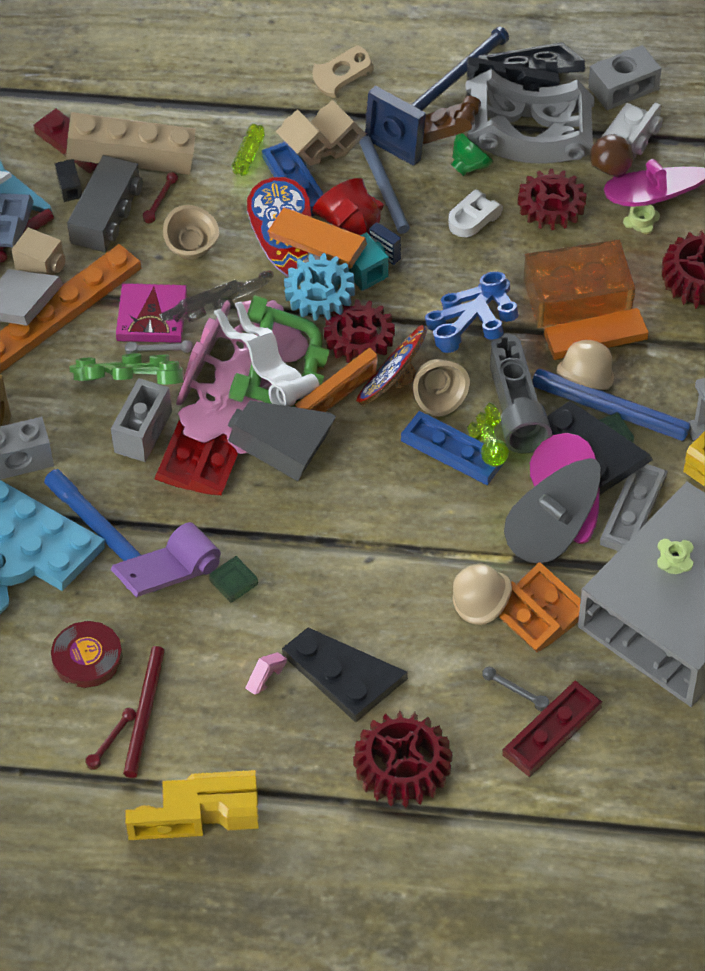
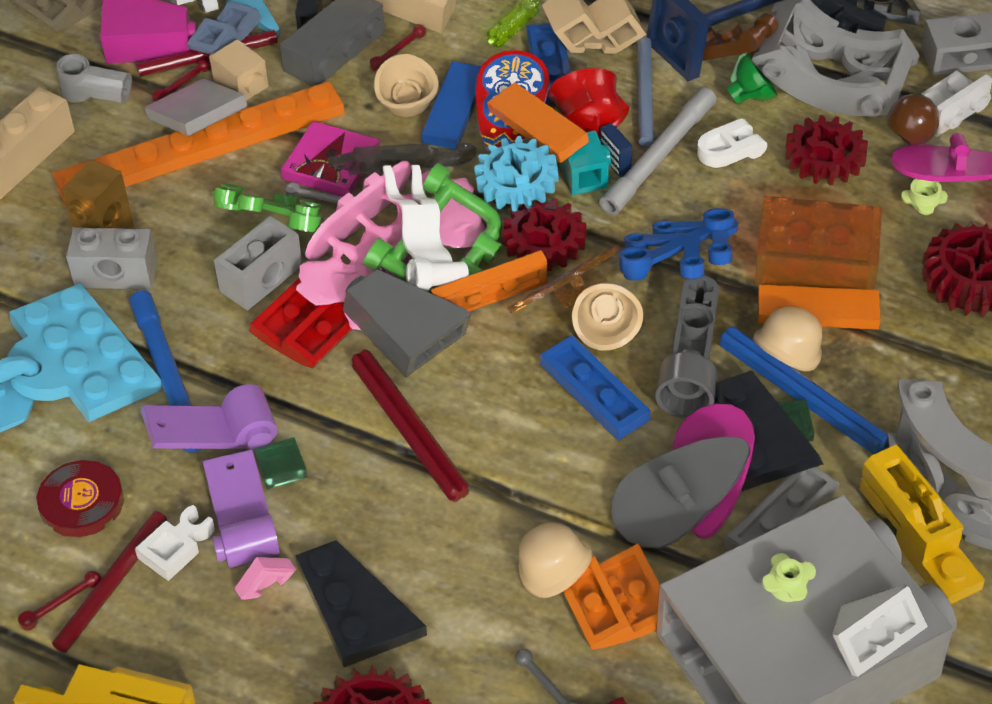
camera: 20 degrees right, 5 degrees down
clear neon green hinge [467,403,509,467] -> none
none -> white plate [135,505,215,581]
none -> medium lavender door [203,450,280,568]
none -> dark red axle [352,350,469,502]
none -> blue tile [421,61,481,150]
none -> light grey piece [599,87,717,216]

